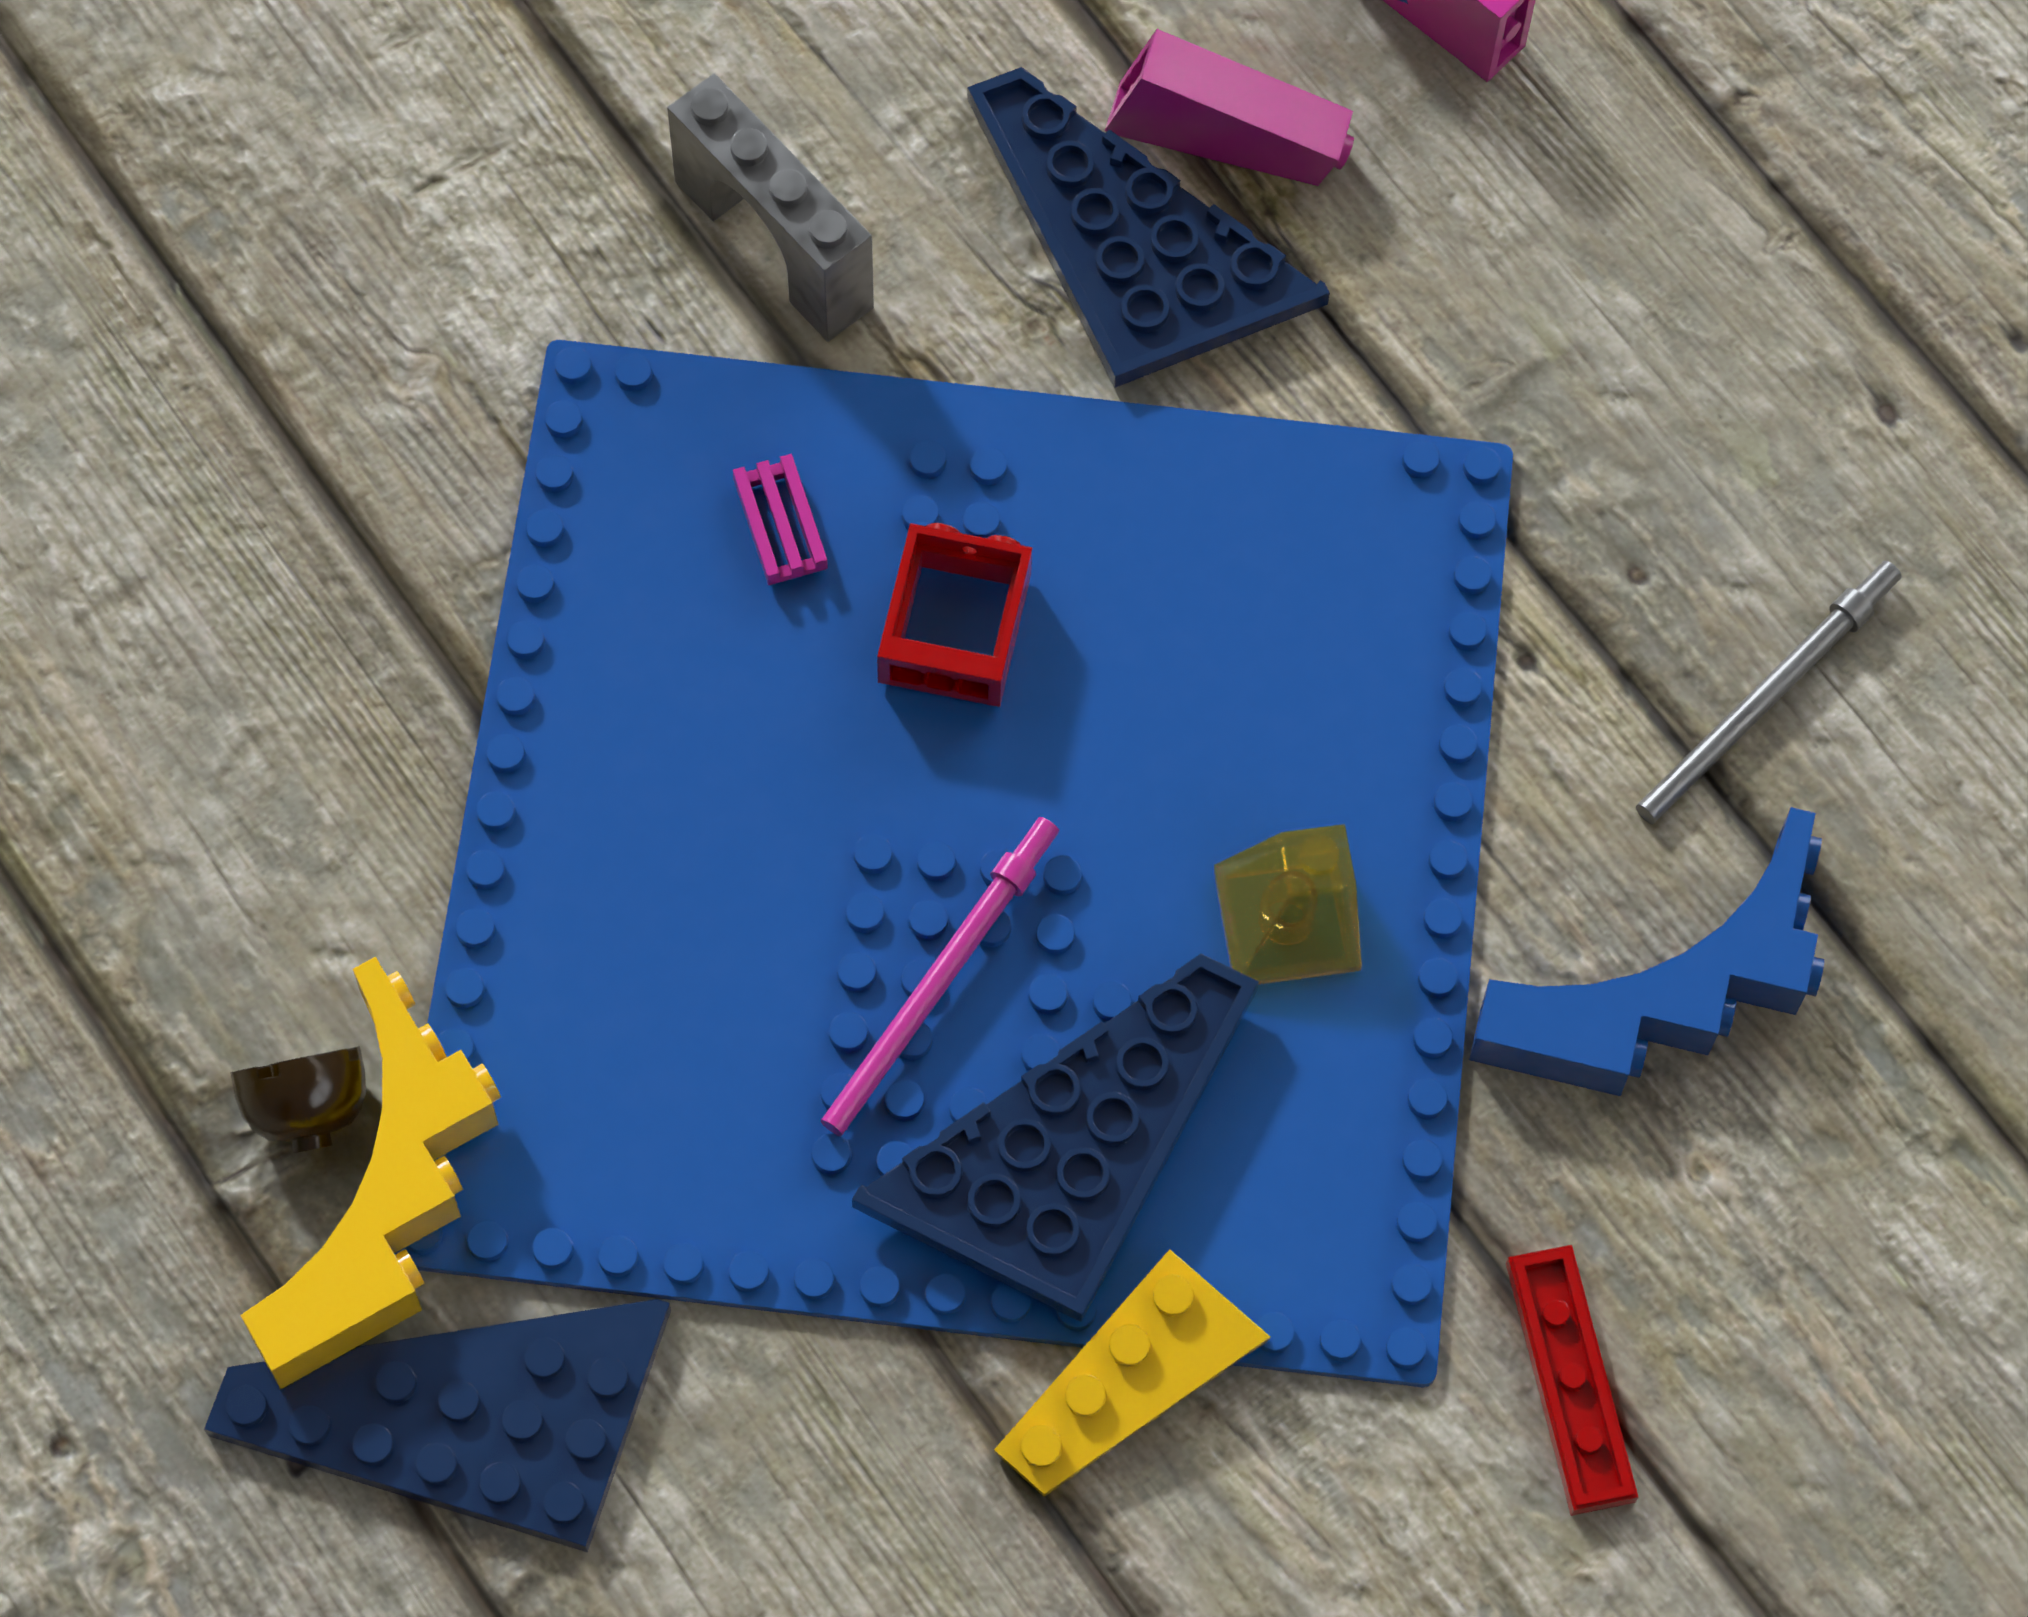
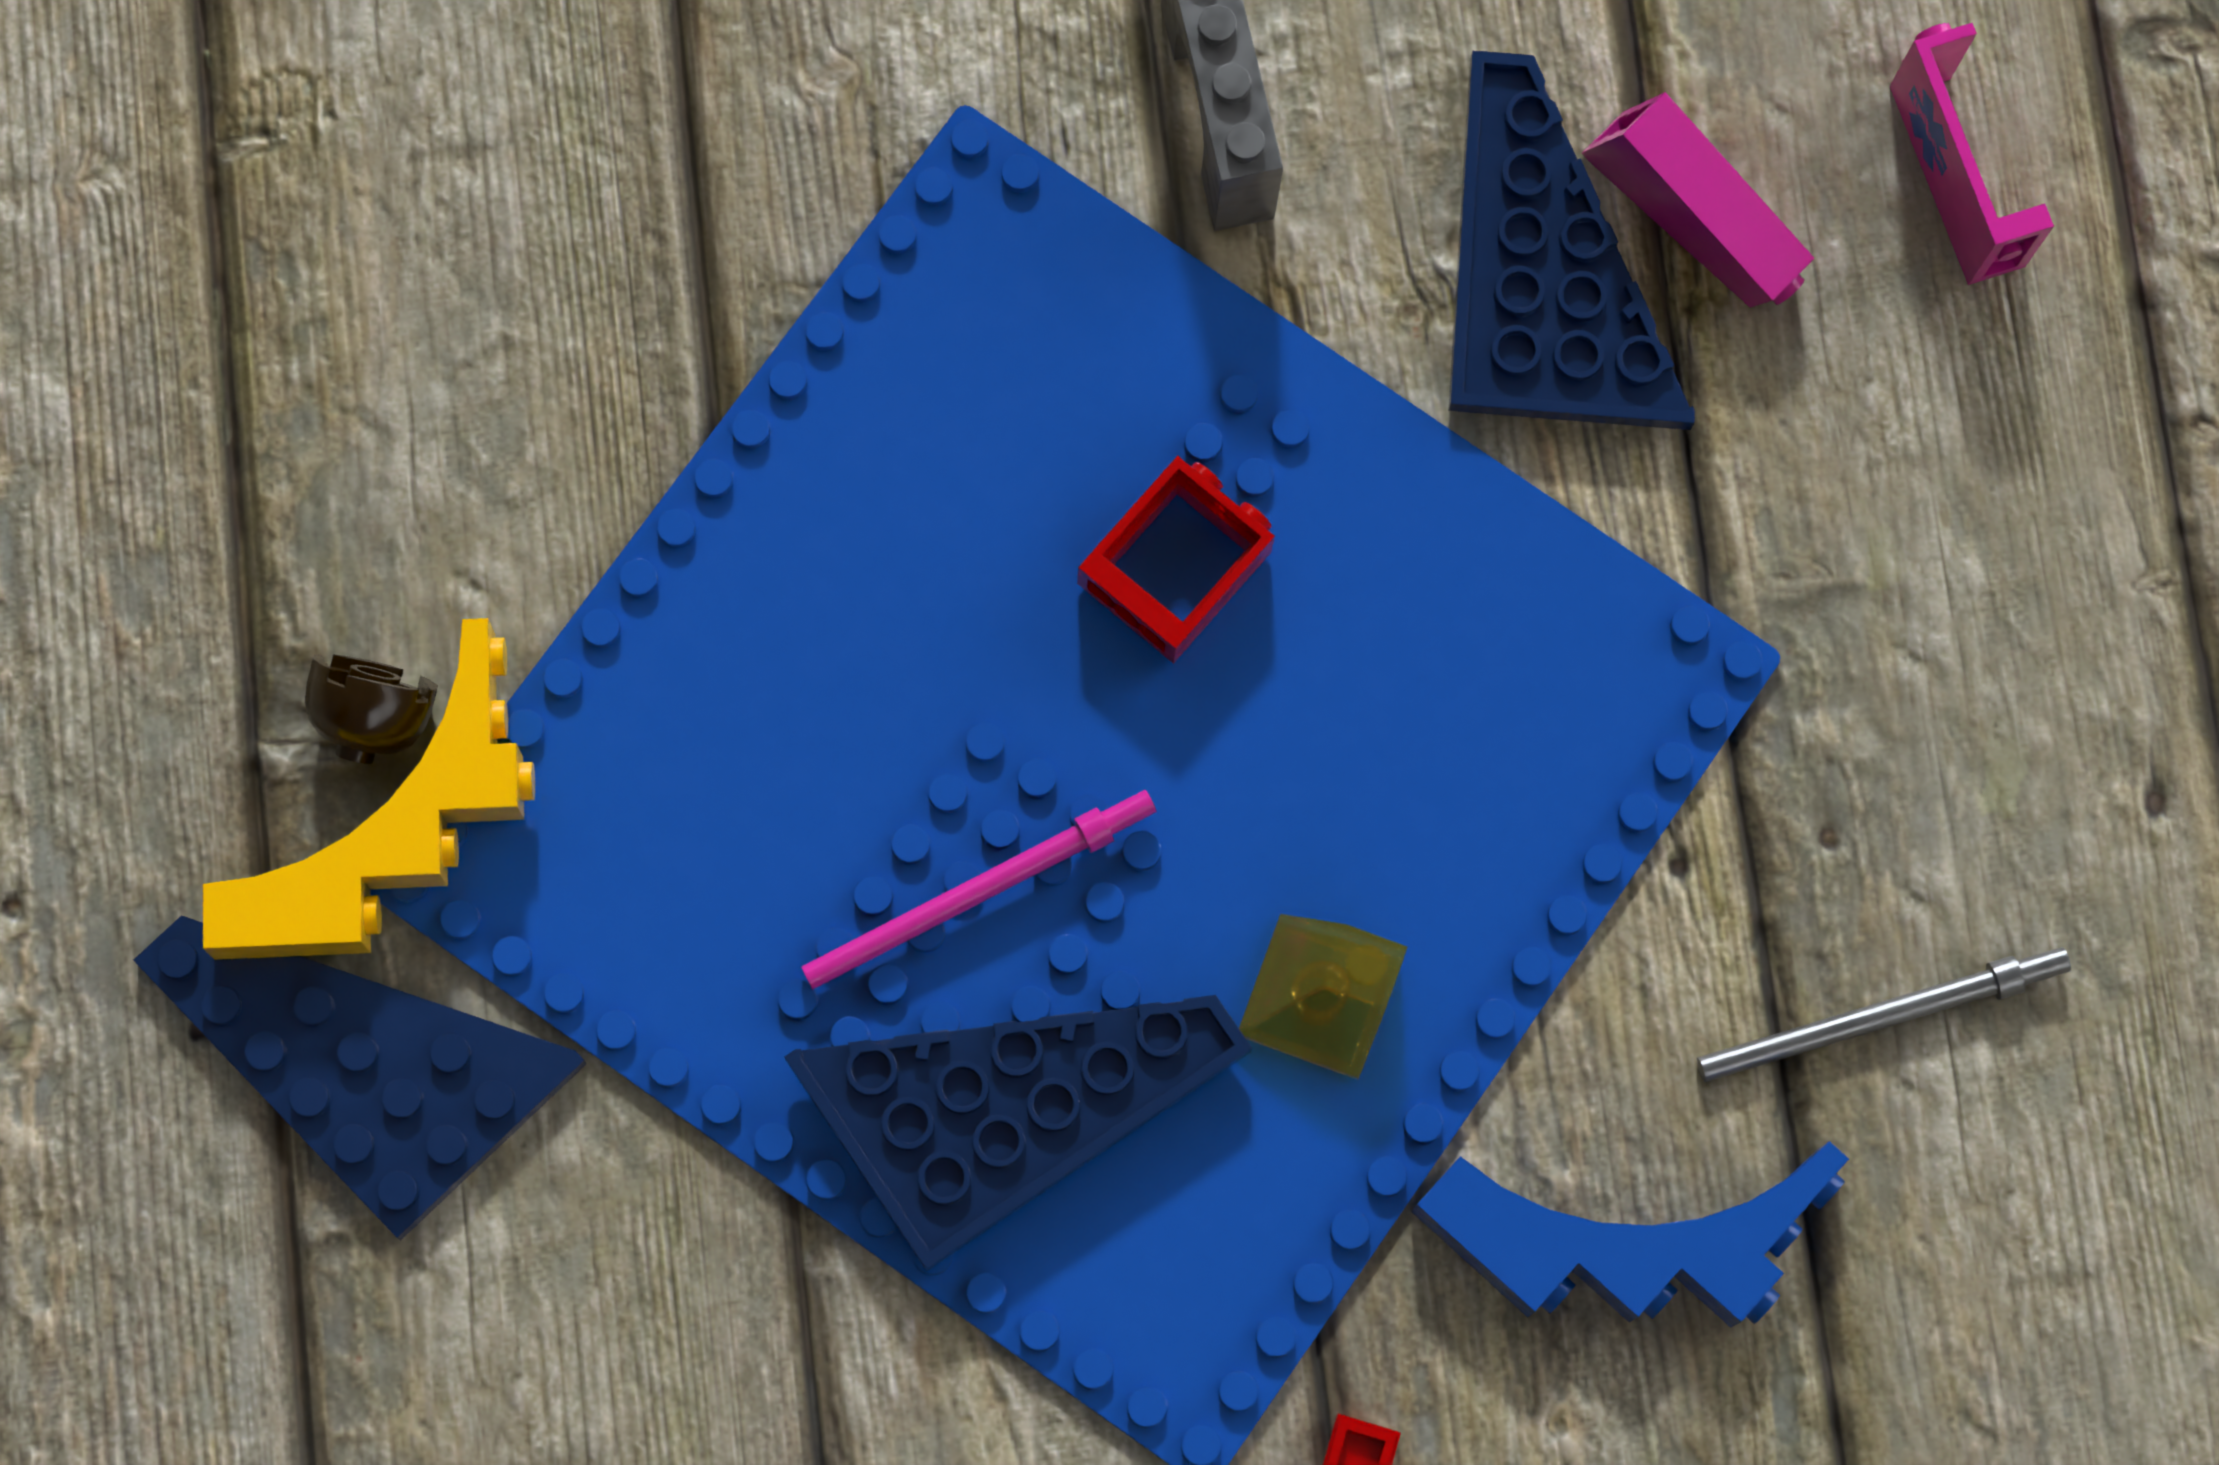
camera: 25 degrees right, 10 degrees up
dark pink tile [733,453,828,586] -> none
yellow wing [994,1249,1271,1497] -> none

